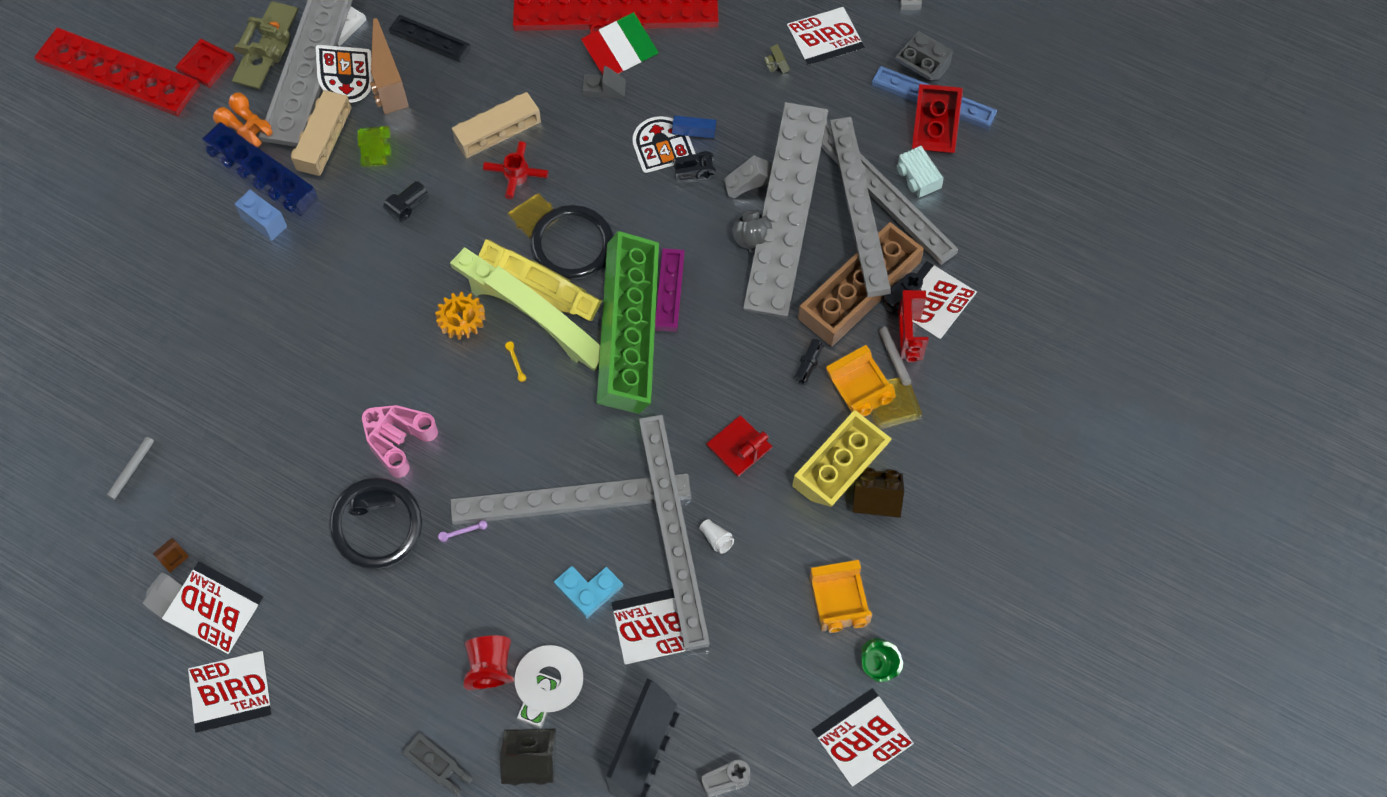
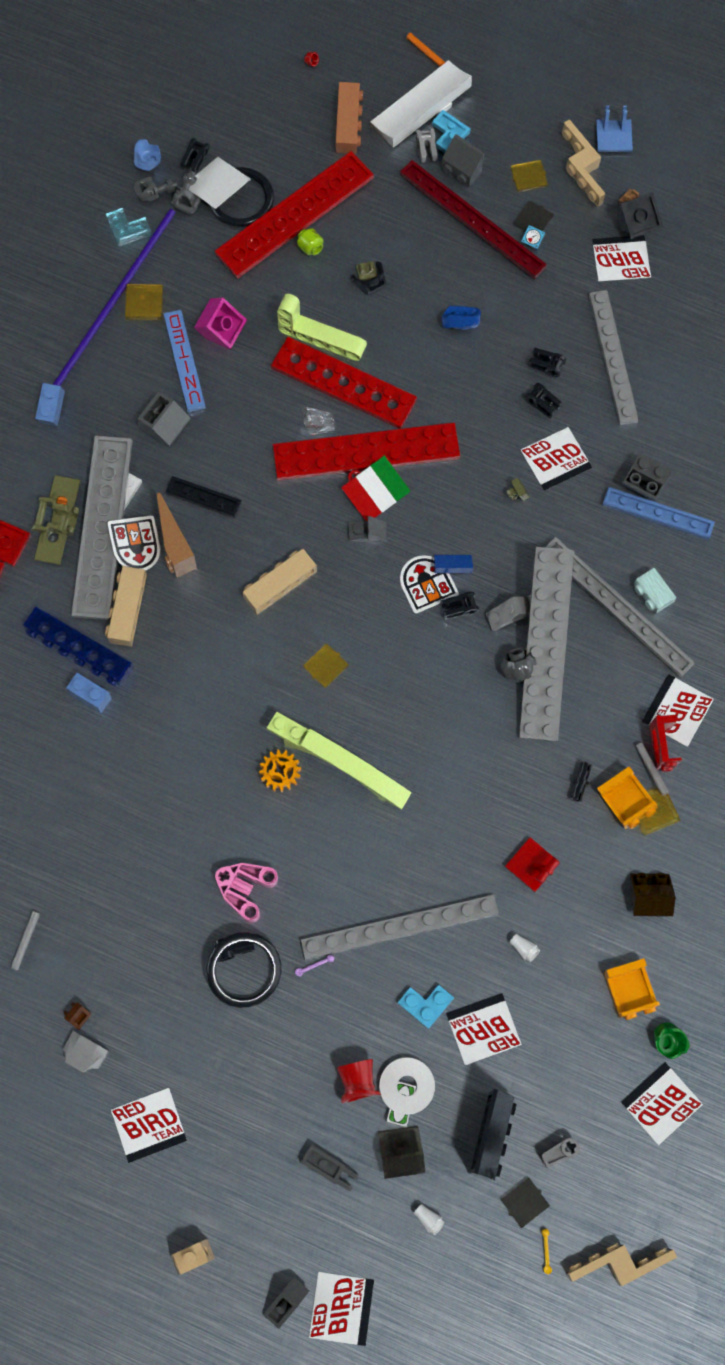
camera: 10 degrees left, 10 degrees up
sticker [162,561,264,654] -> none
orange piece [213,92,273,147] -> none
clear neon green cylinder [358,126,391,167] -> none
black piece [383,181,429,223] -> none
light yellow piece [478,239,602,321] -> none
red bar [483,141,549,200] -> none
yellow hinge [505,341,526,382] -> none
black wedge [530,205,613,279] -> none
bright green brick [597,231,659,414] -> none
light grey plate [639,415,710,651] -> none
magenta plate [655,248,685,332] -> none
light yellow slope [792,410,892,507] -> none
medium nougat brick [798,222,924,347] -> none
light grey plate [830,117,891,298] -> none
black piece [883,273,923,314] -> none
red slope [912,84,963,153] -> none

